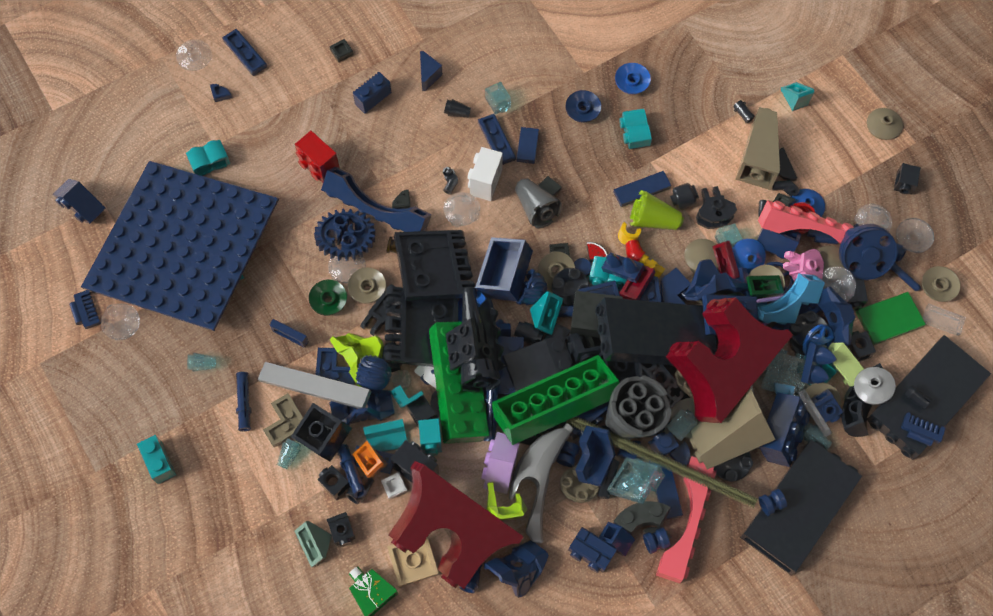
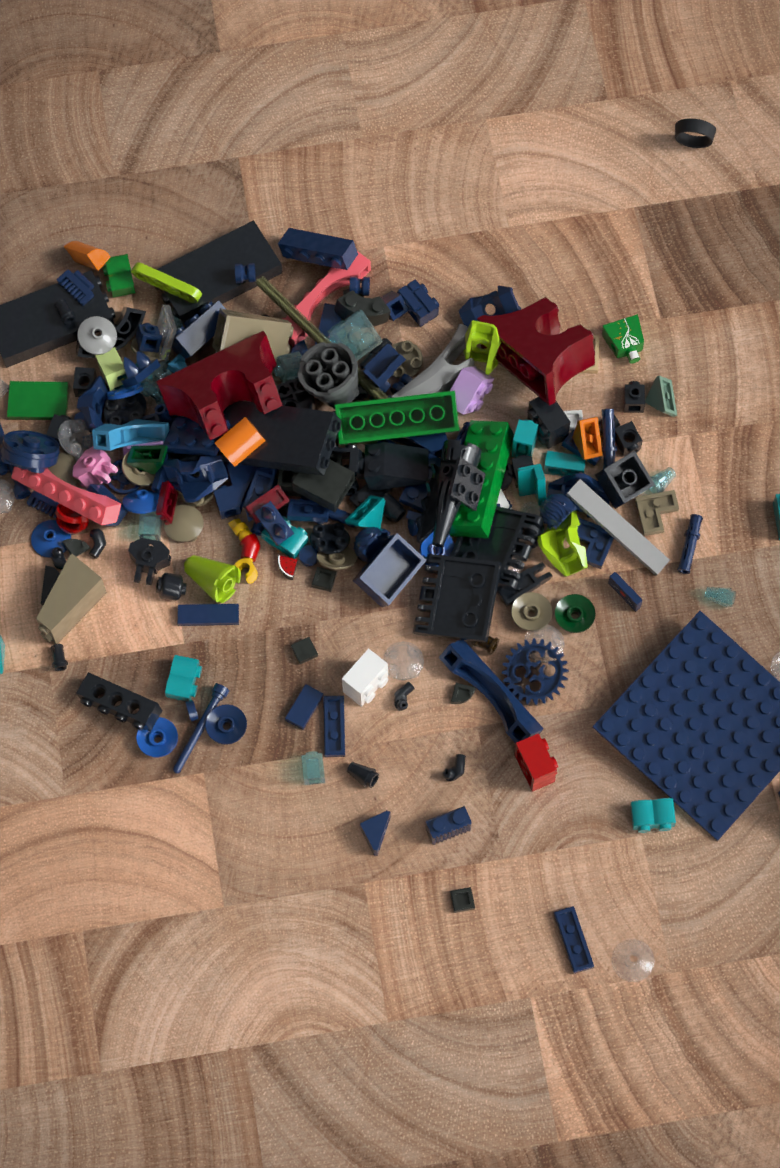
camera: 155 degrees left, 0 degrees up
dark blue tile [210,84,232,102] -> none
dark grey cone [515,179,562,229] -> none
none -> orange brick [64,241,110,271]
none -> black brick [76,672,163,732]
none -> green brick [103,254,136,298]
none -> lime beam [131,262,202,304]
none -> dark blue piece [173,683,230,774]
none -> dark blue tile [185,700,198,721]
none -> orange brick [215,417,266,466]
none -> dark blue brick [278,228,358,270]
none -> black arm [443,754,466,781]

